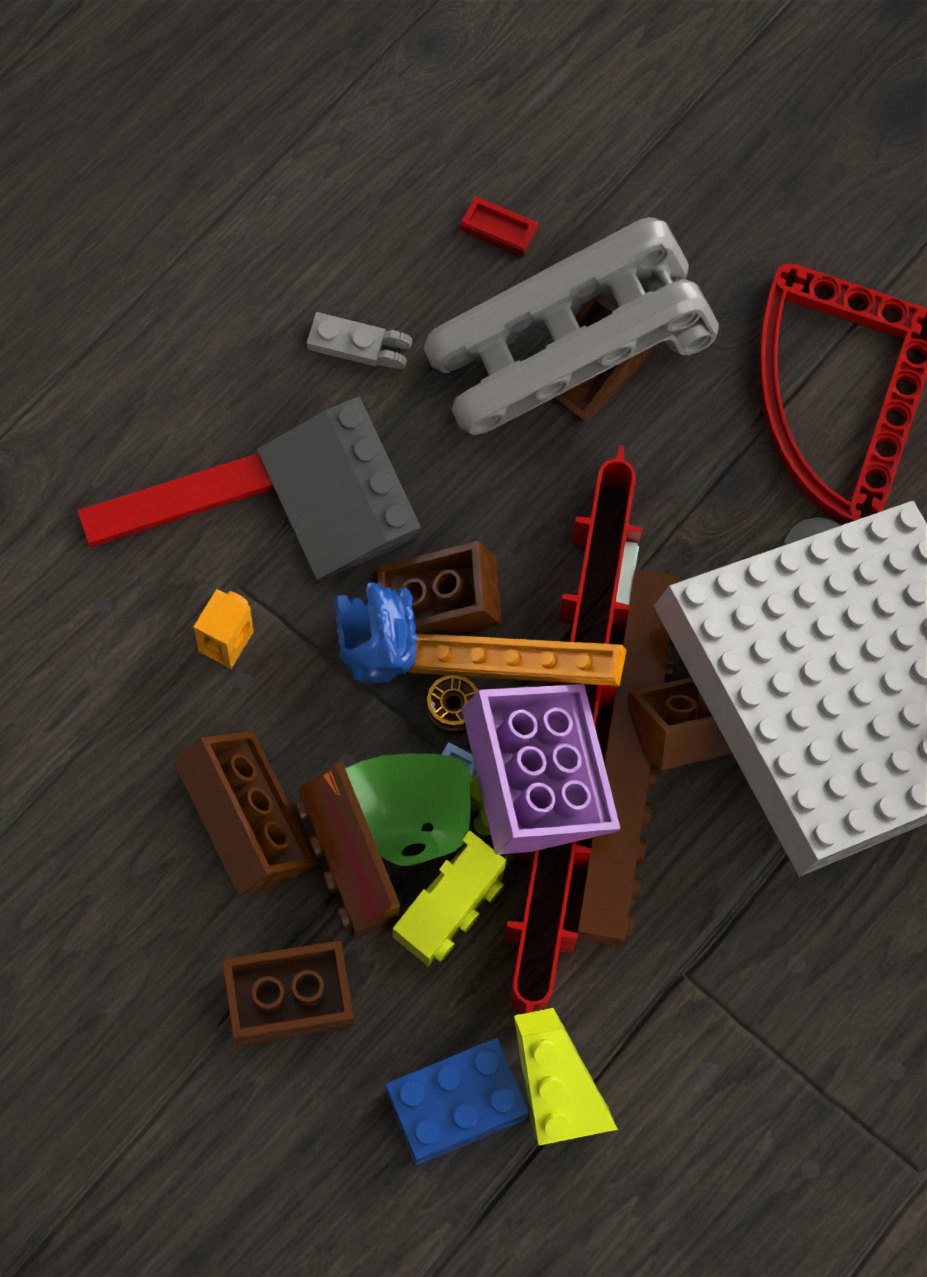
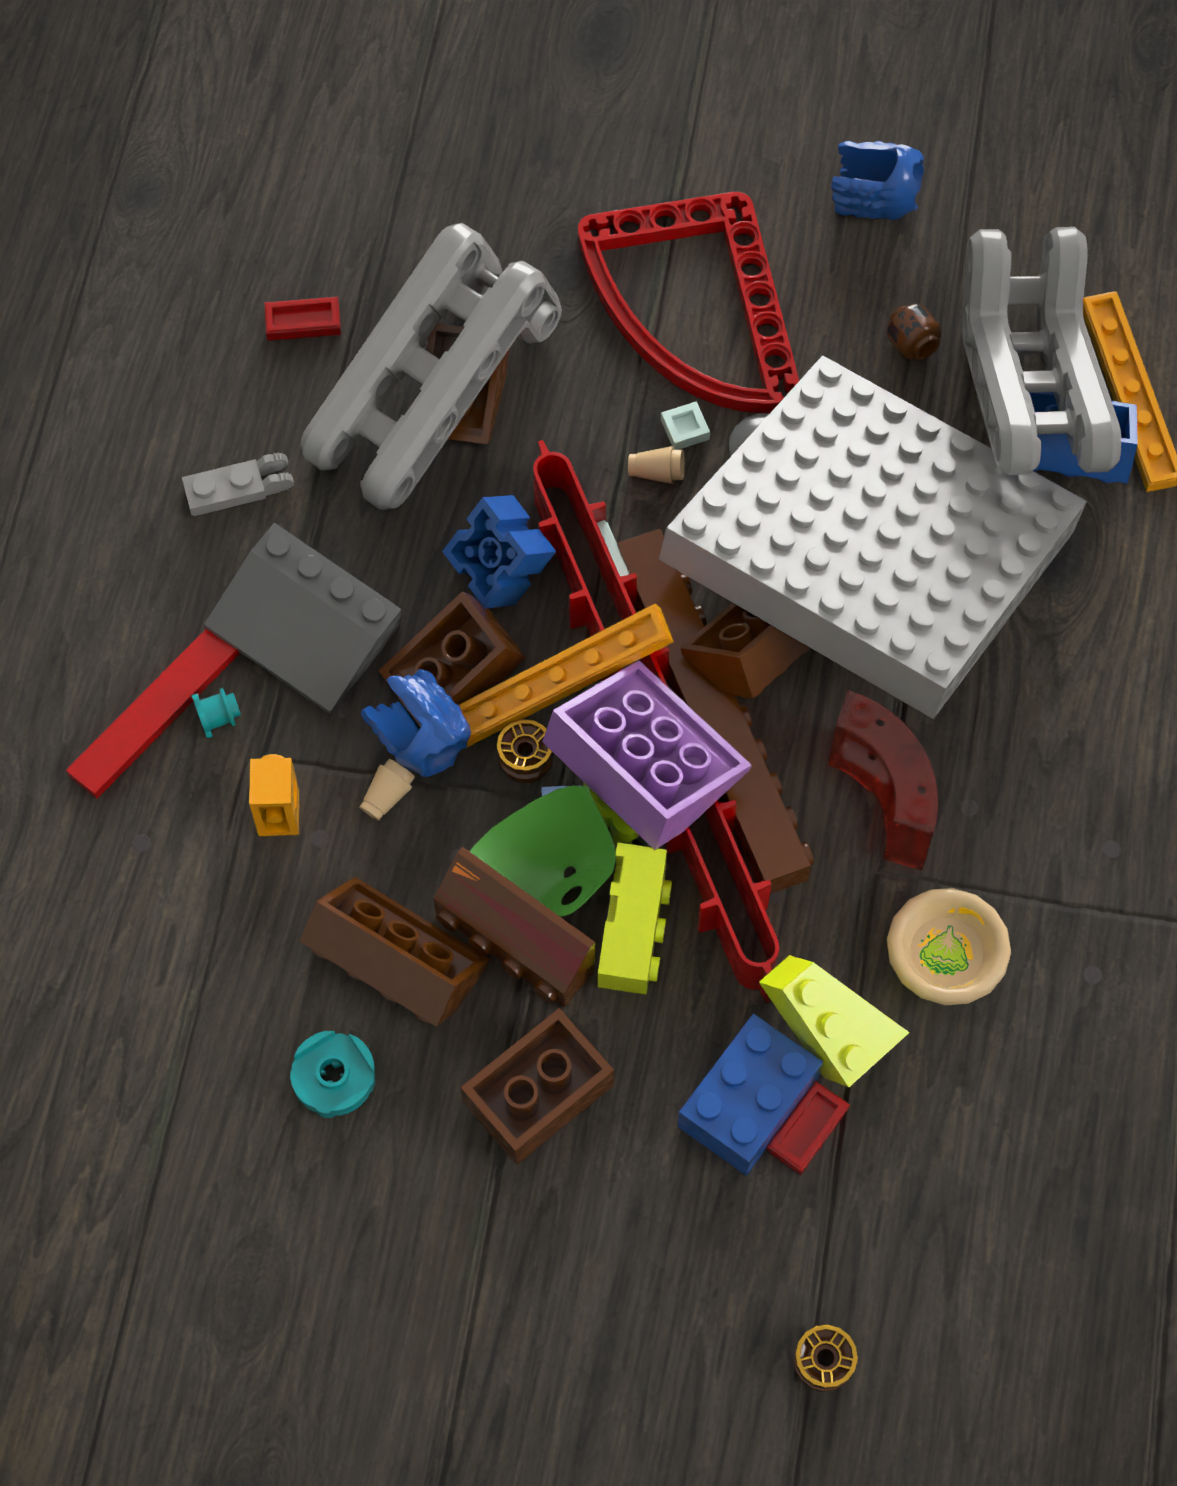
camera: 25 degrees left, 5 degrees down
none -> teal brick [192,688,241,738]
none -> teal plate [290,1031,375,1118]
none -> tan cone [359,759,415,821]
none -> blue brick [442,495,556,609]
none -> tan cone [628,446,685,484]
none -> light aqua plate [661,401,710,450]
none -> red tile [766,1081,850,1175]
none -> clear red window [828,690,938,870]
none -> tan piece [887,888,1011,1006]

